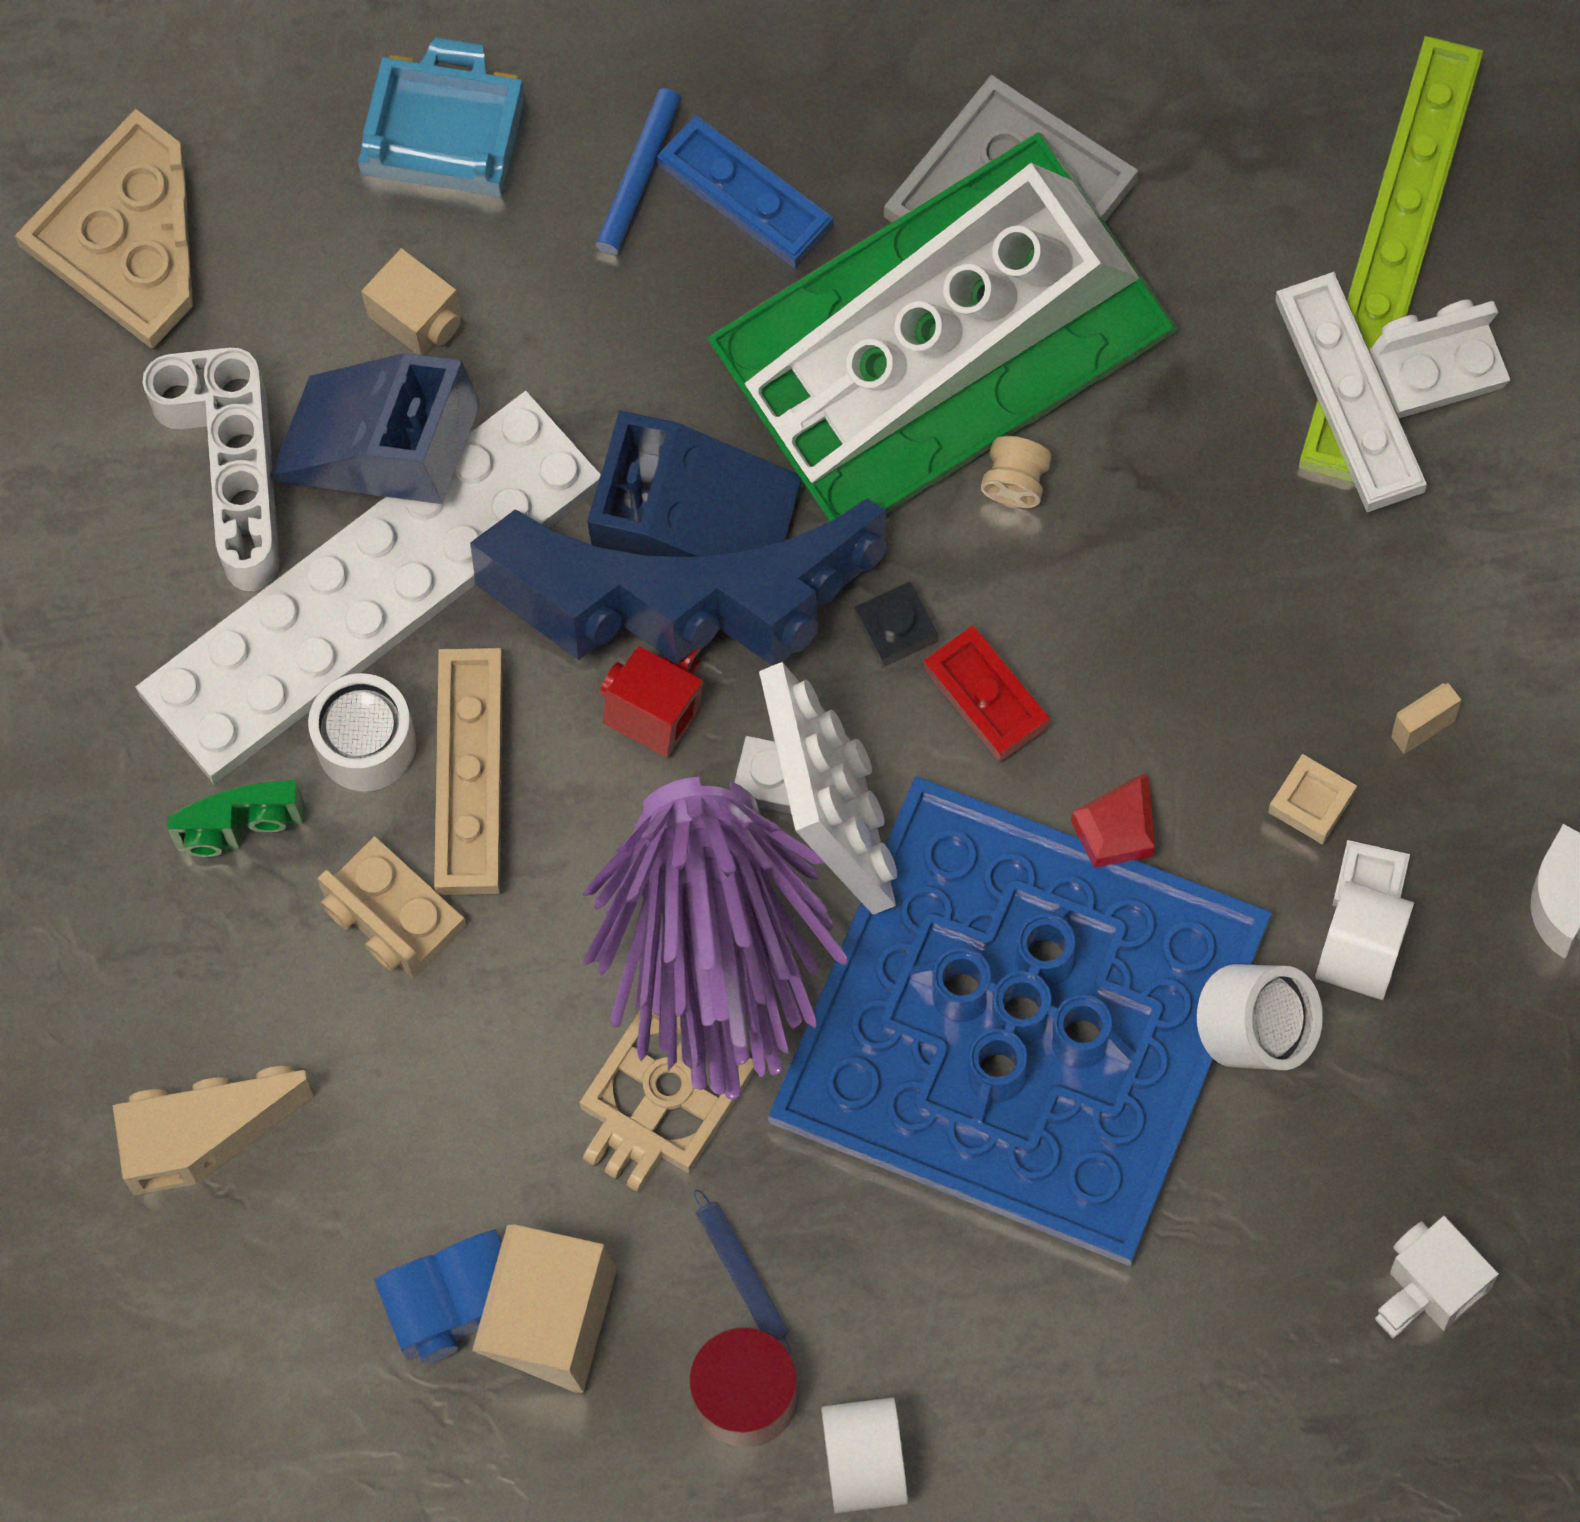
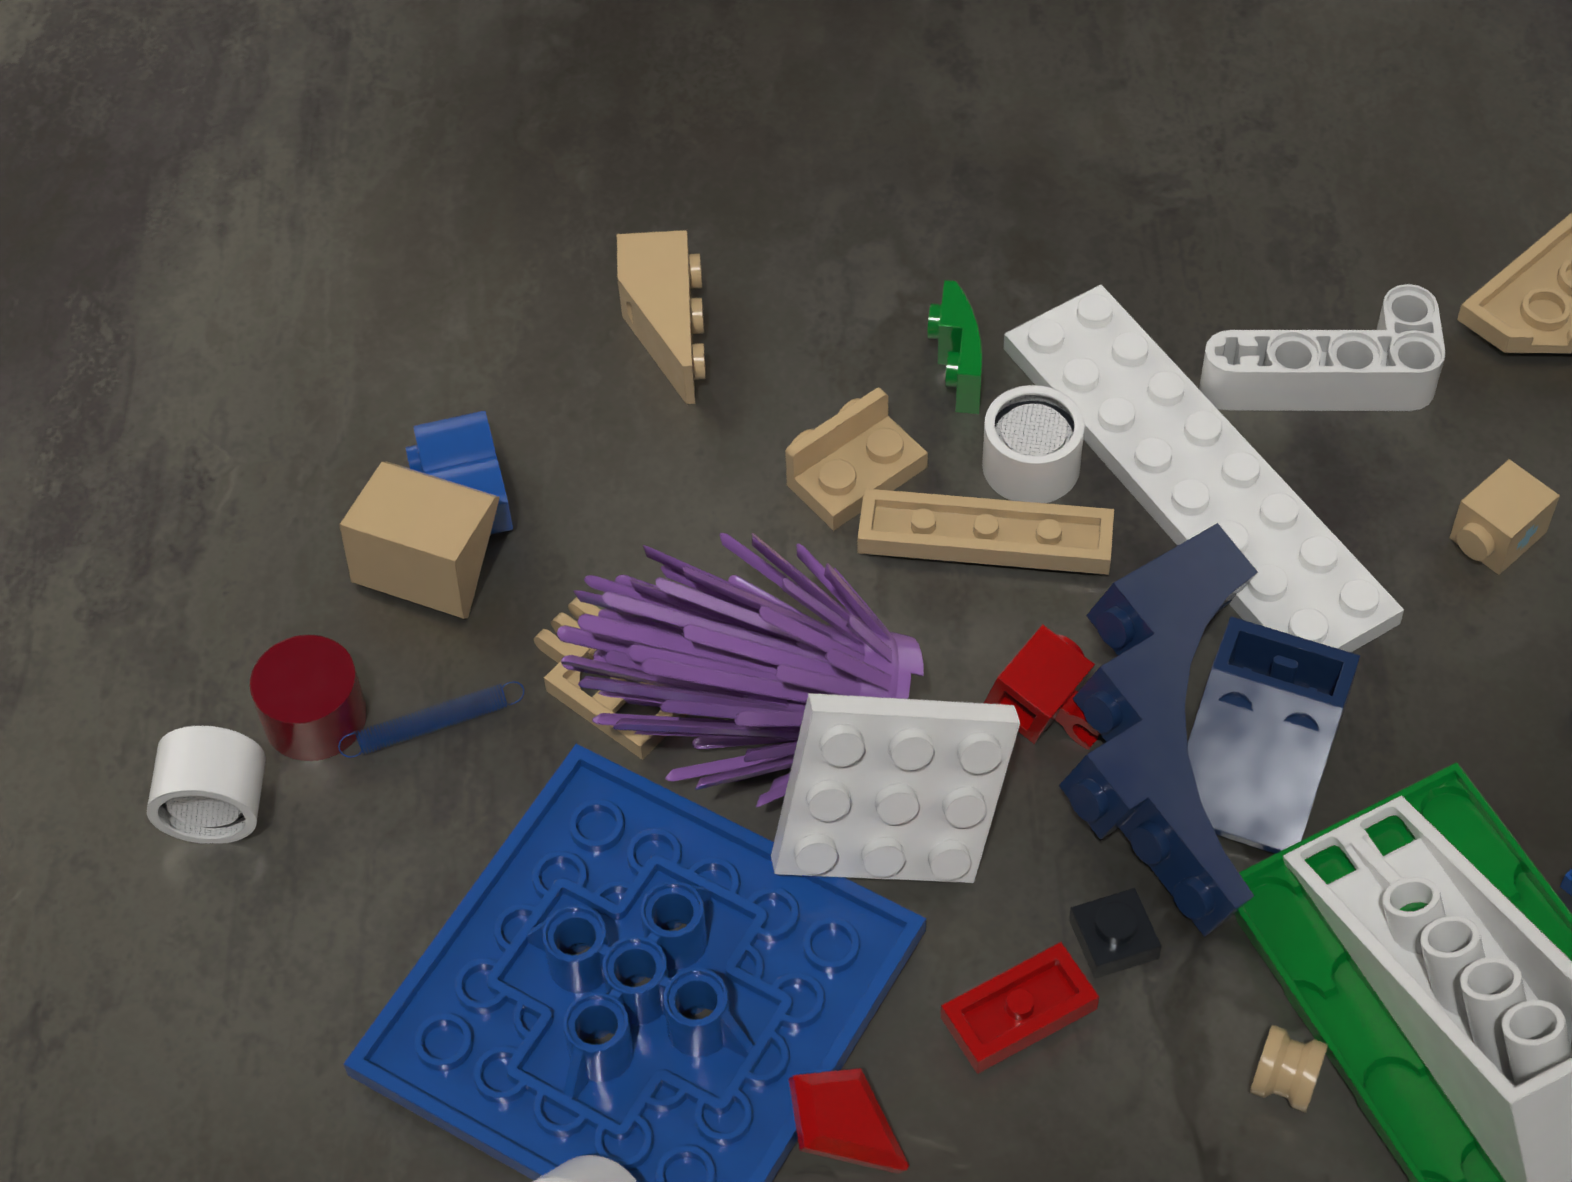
camera: 95 degrees right, 15 degrees down
dark blue slope [270,353,480,504] -> none

